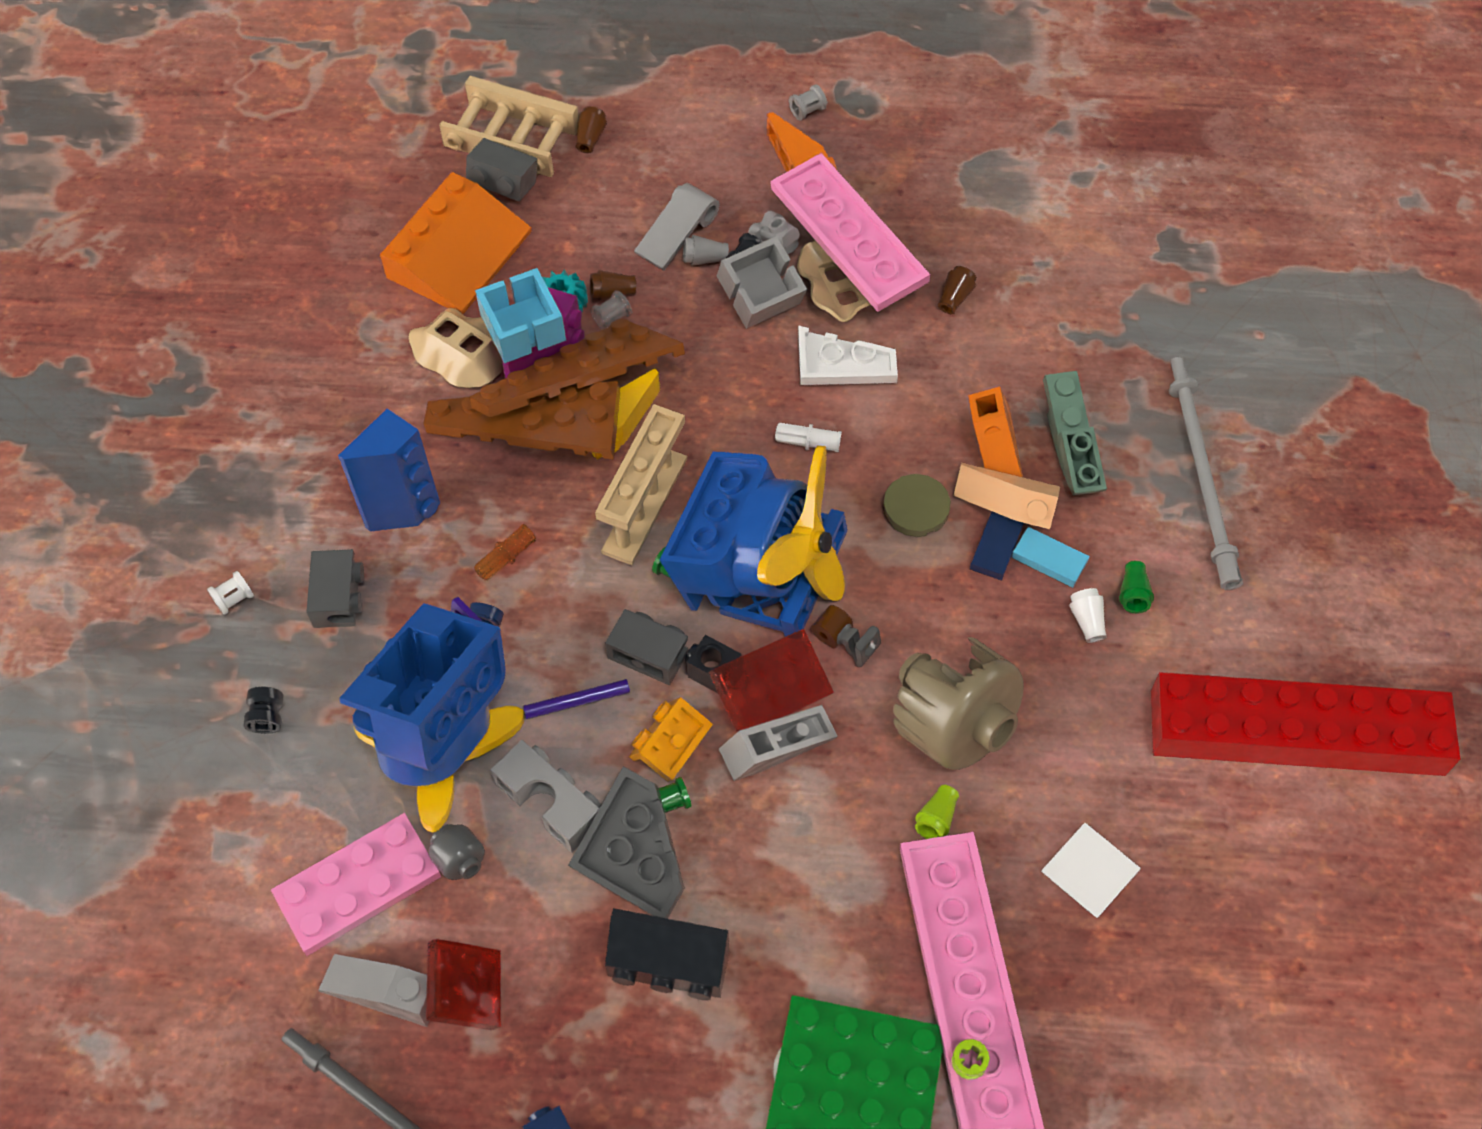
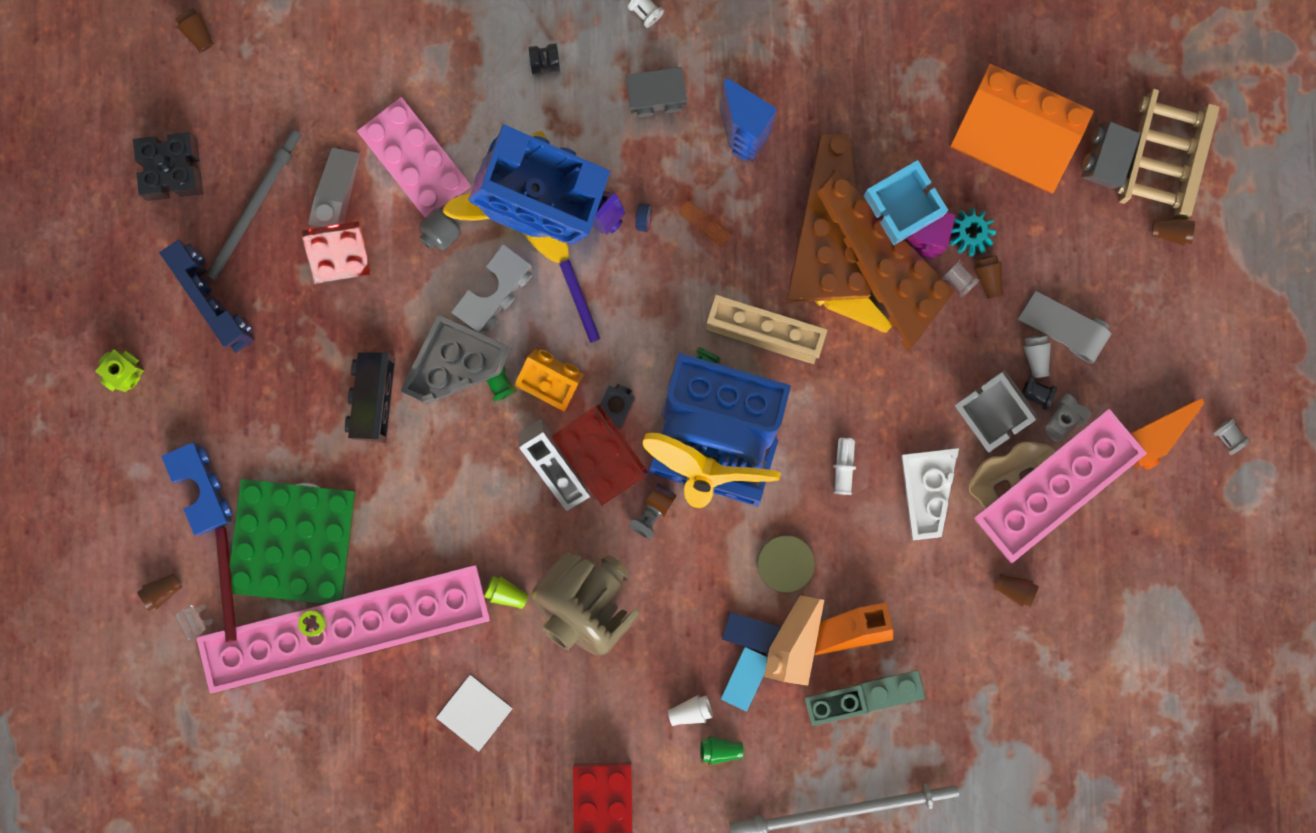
camera: 85 degrees right, 25 degrees up
tan piece [409,308,504,388] -> none
dark grey brick [605,609,689,686] -> none

